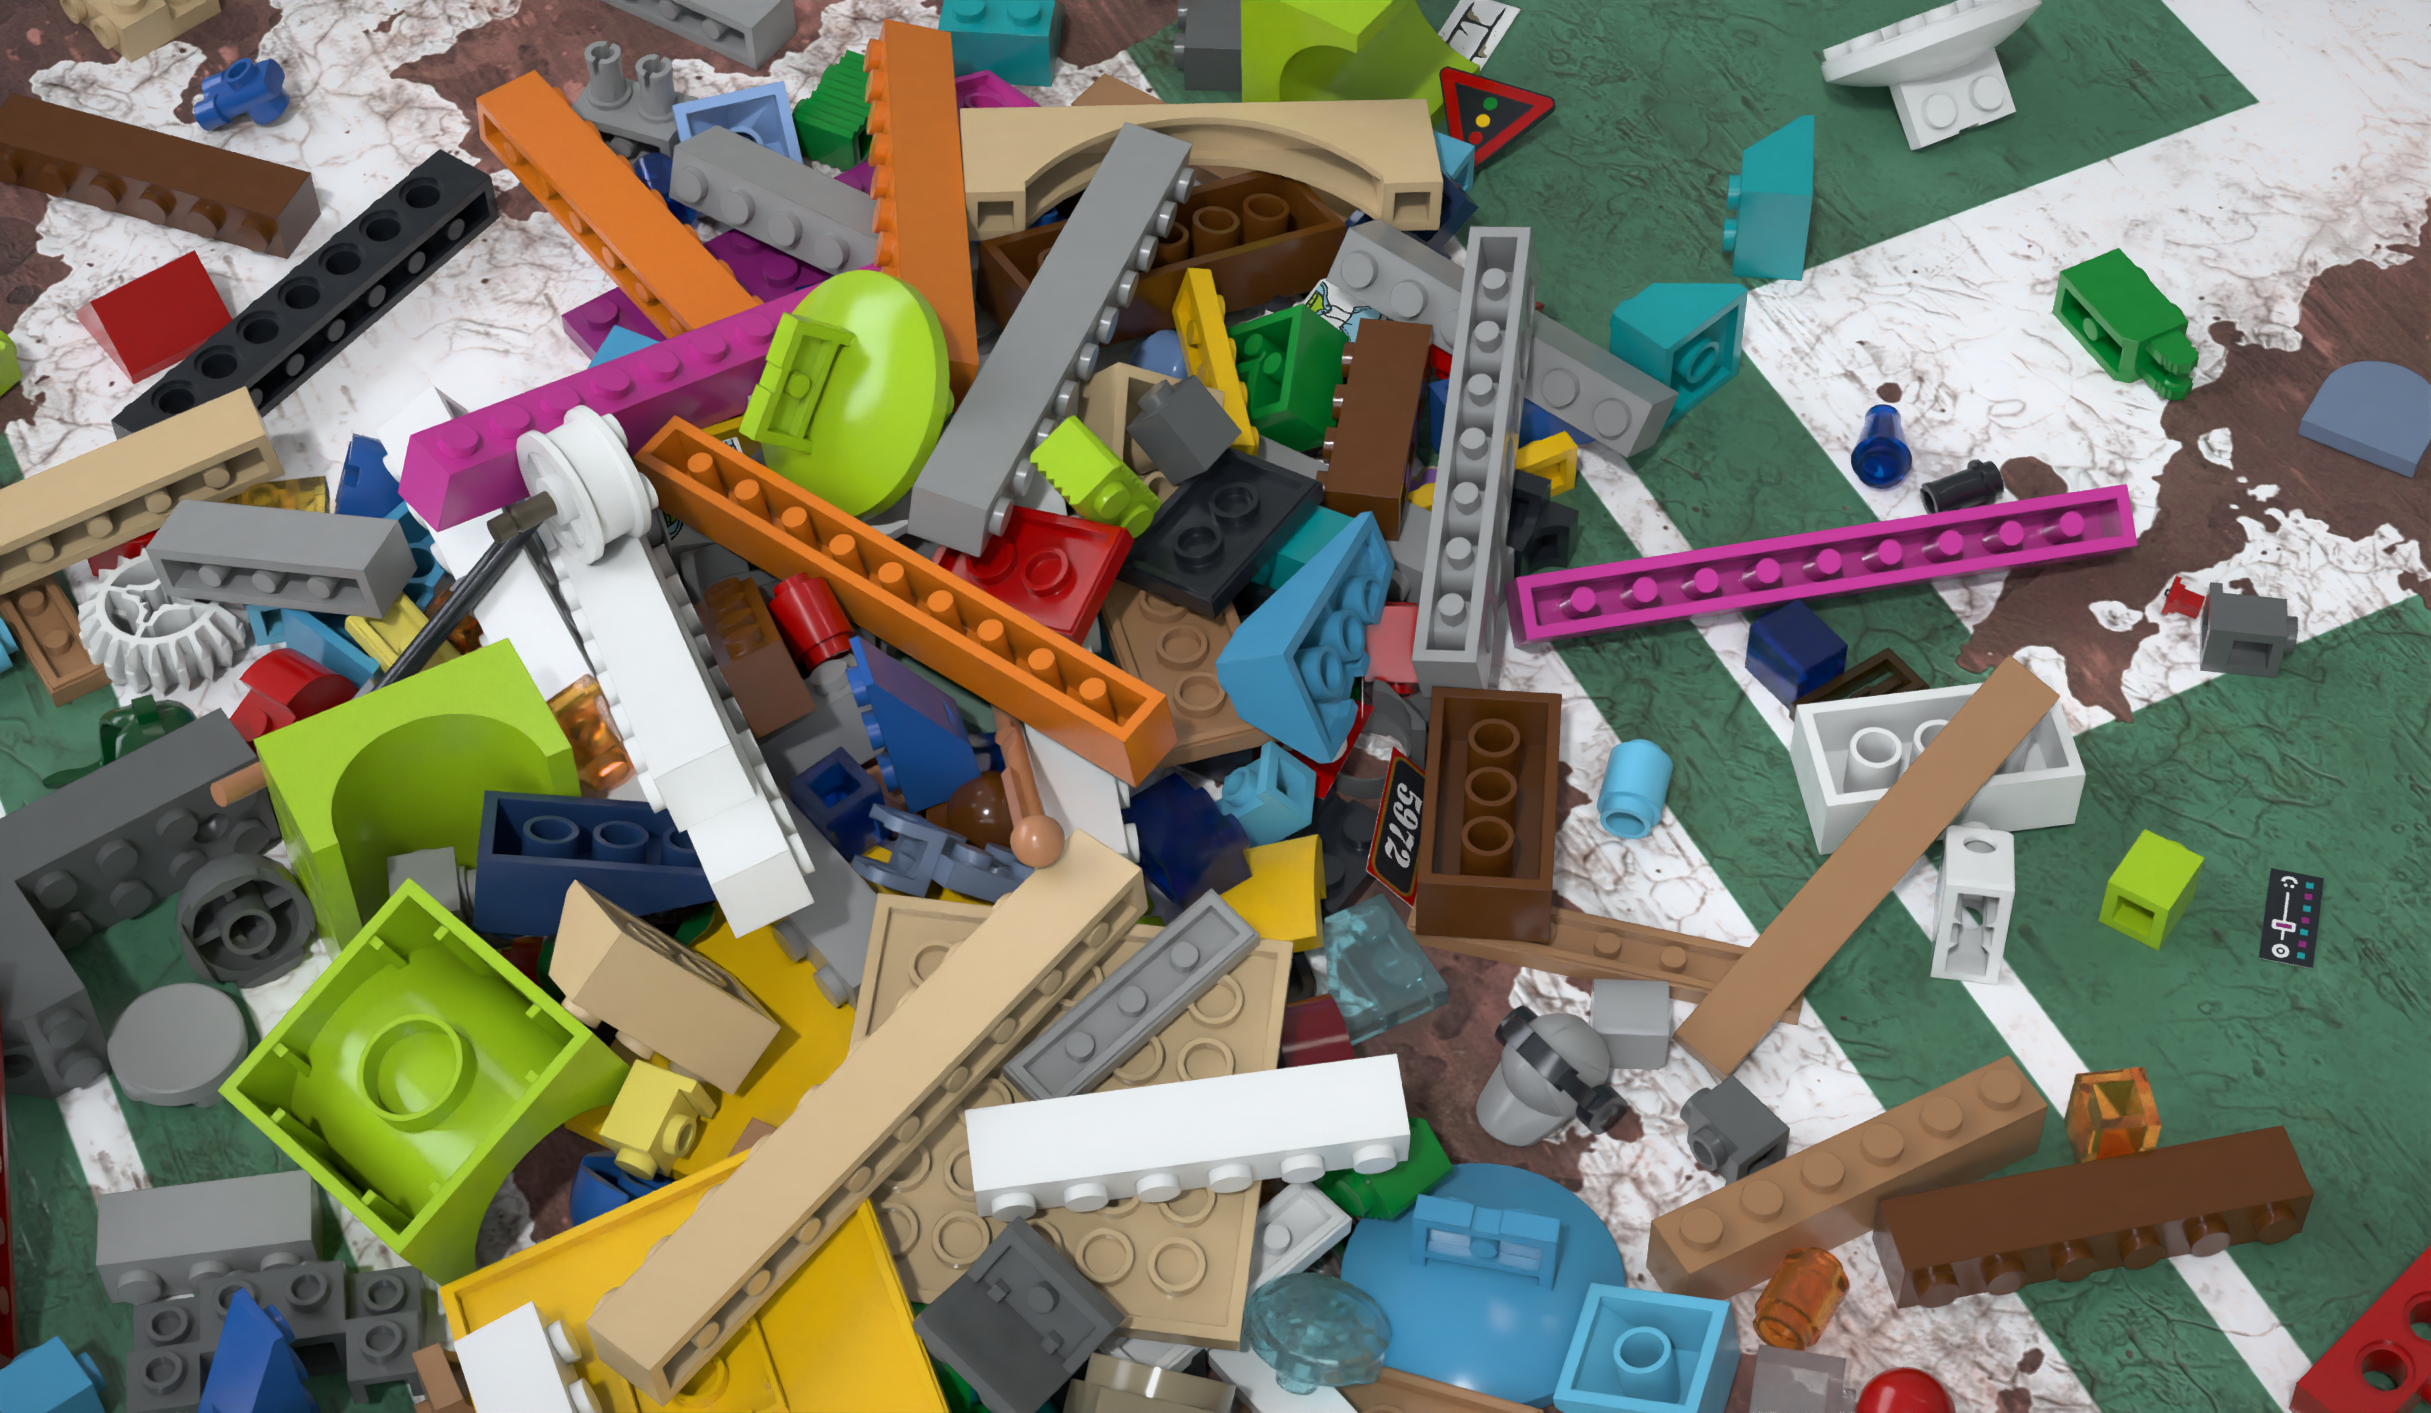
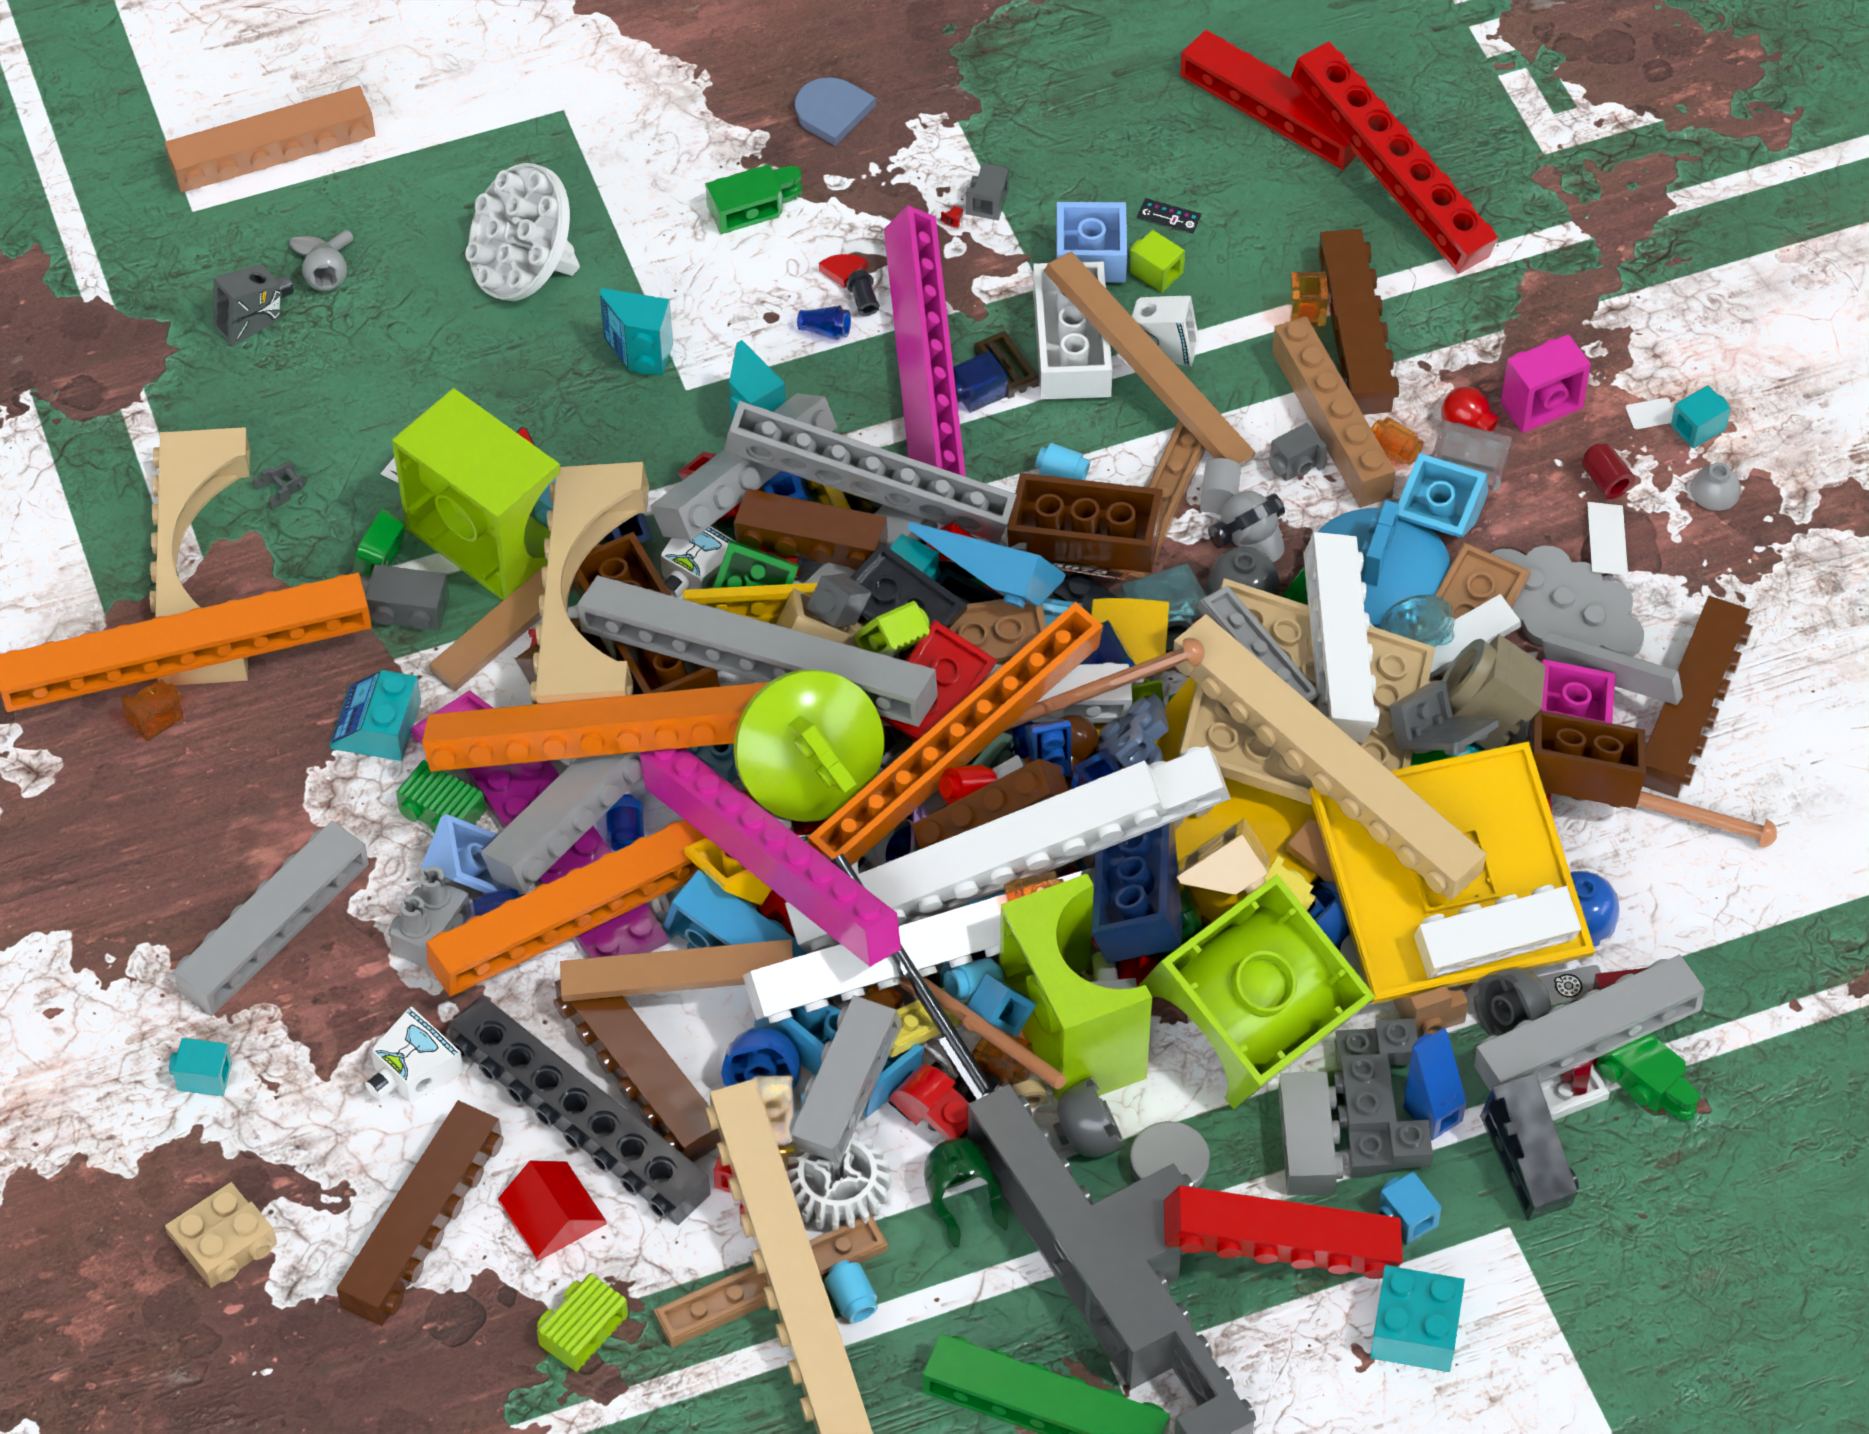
camera: 85 degrees left, 5 degrees up
blue plate [194,58,290,131] -> none
white wheel [487,405,659,564] -> none
none -> white torso [365,1006,464,1102]
none -> reddish brown brick [554,979,722,1162]
none -> medium nougat tile [560,939,794,1002]
none -> red tile [819,254,868,288]
none -> light blue brick [1056,202,1127,283]
none -> dark grey cylinder [1206,546,1280,596]

